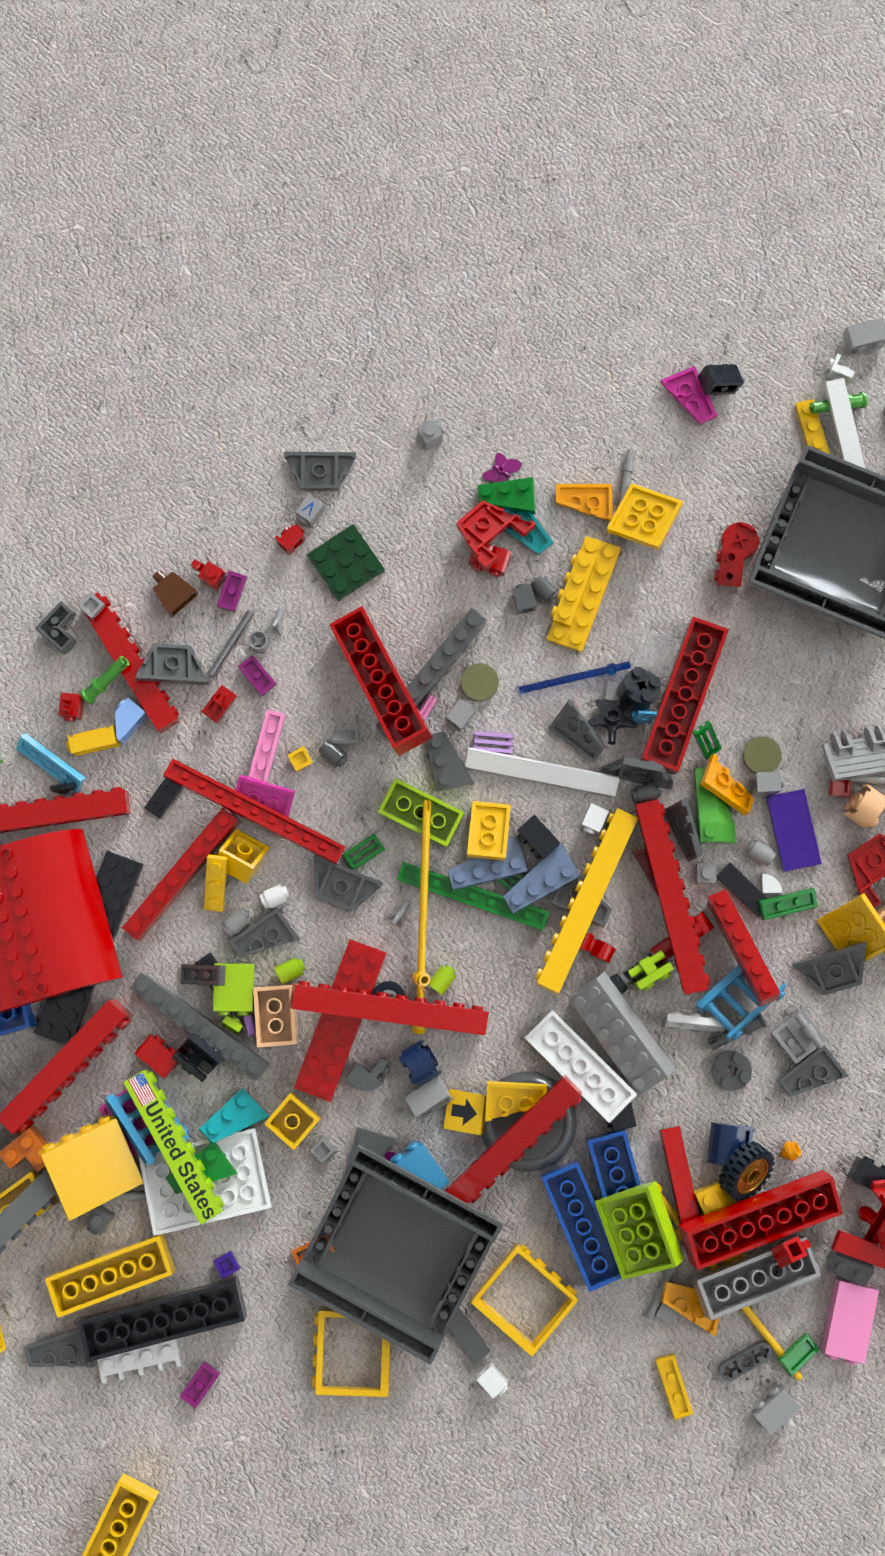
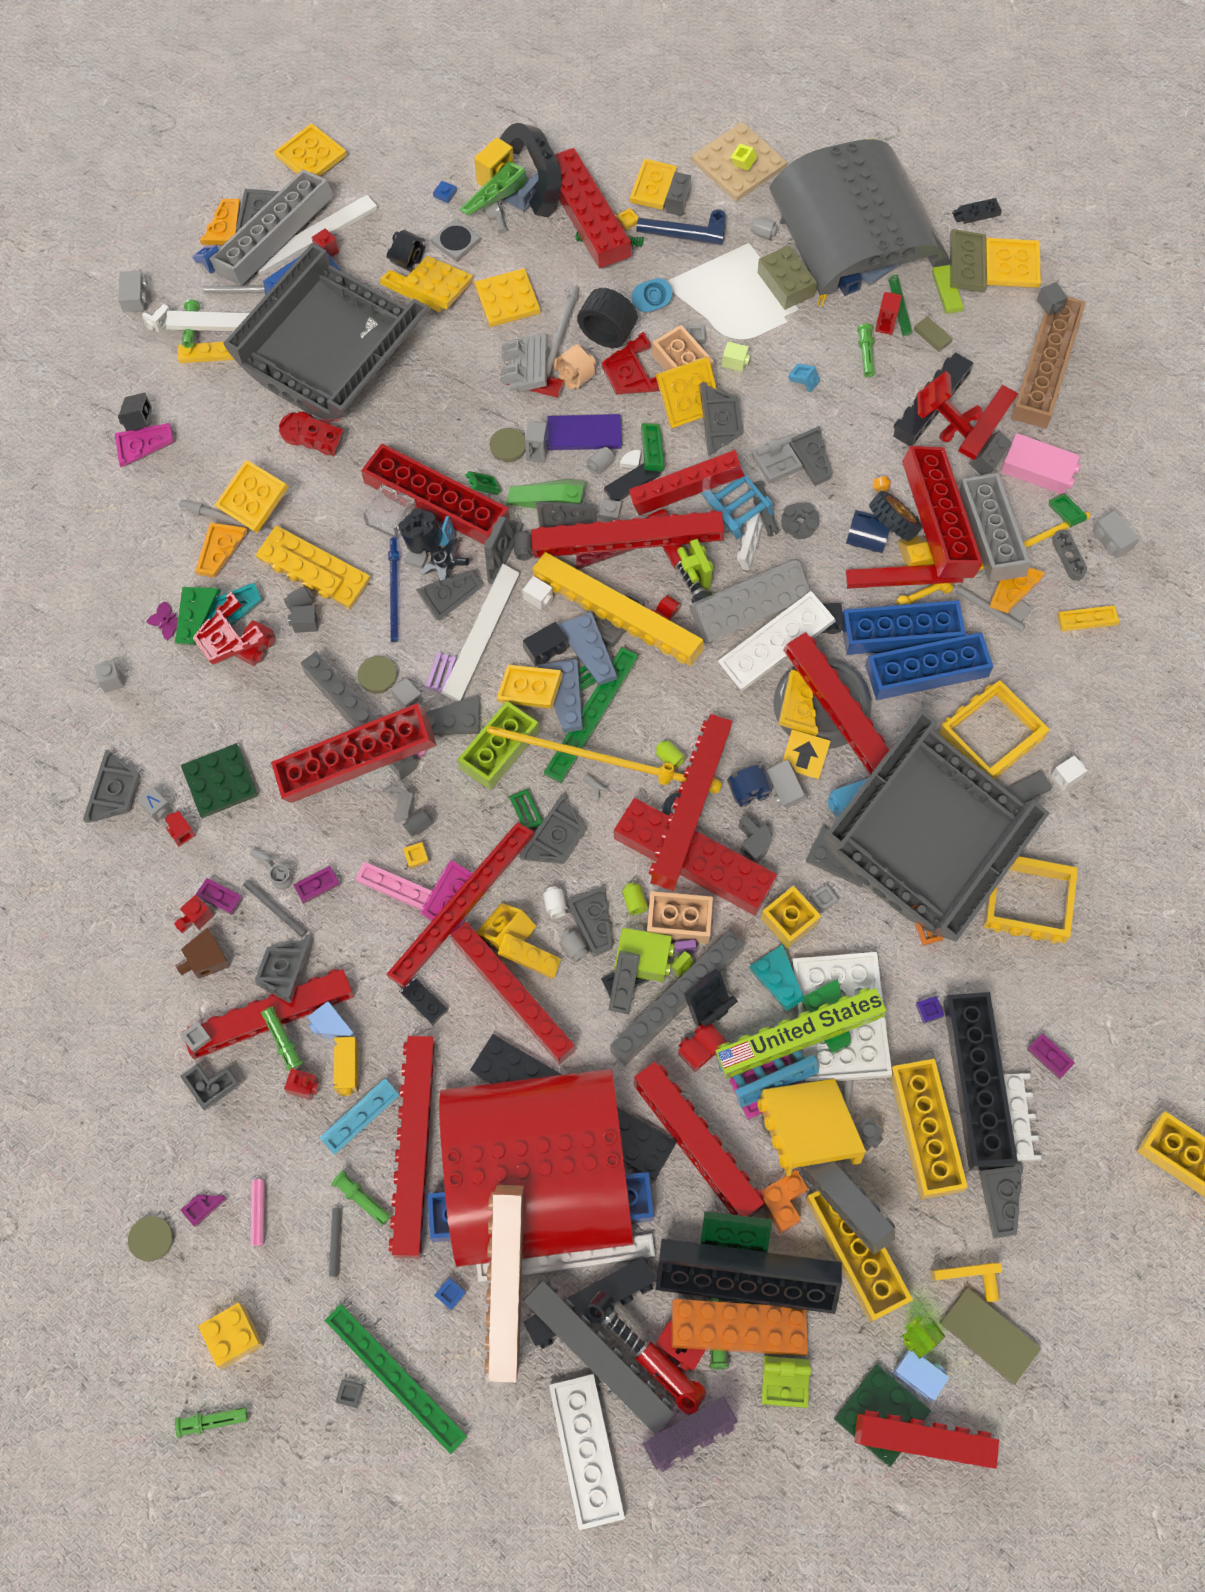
camera: 80 degrees left, 15 degrees down
black bar [50,782,77,795] -> none
red hips [201,685,238,723] -> none
lime slope [595,1181,684,1280] -> none
light orange wing [700,753,754,816] -> none
red brick [770,1236,811,1268] -> none

